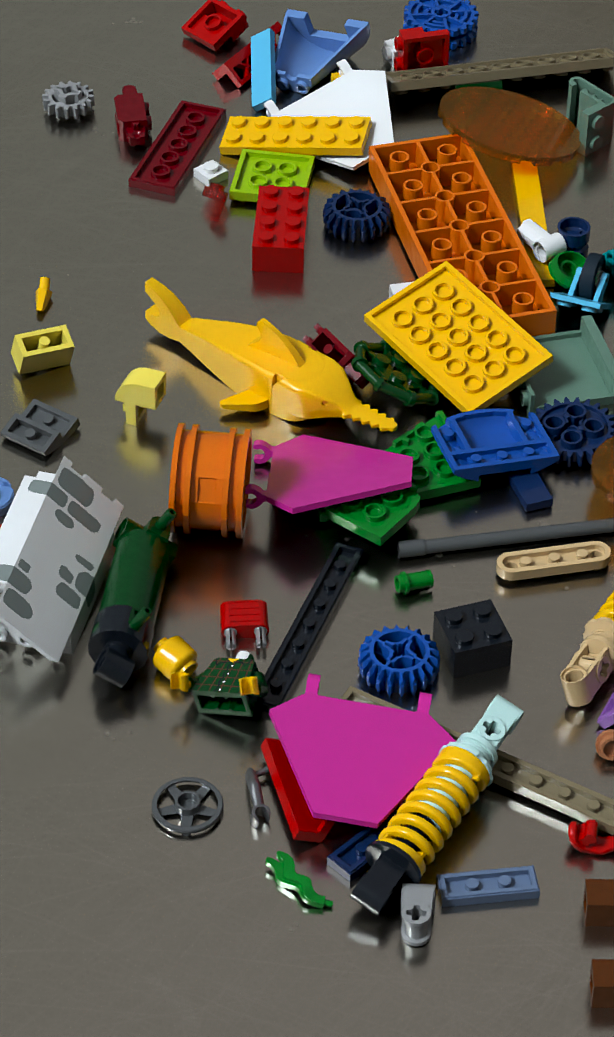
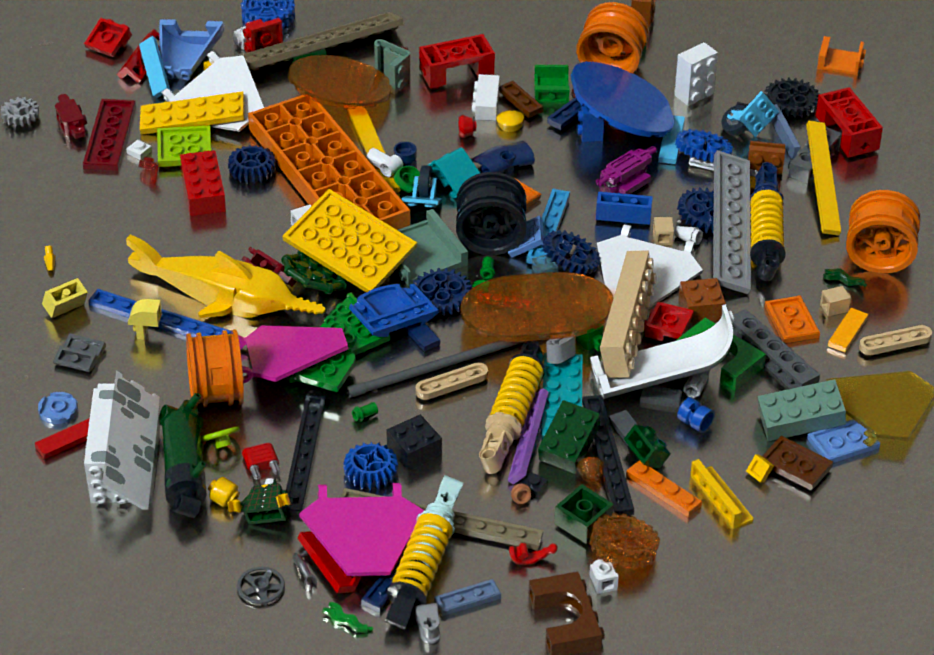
camera: 15 degrees left, 0 degrees up
none -> blue tile [88,289,231,337]
none -> lime piece [201,426,240,449]

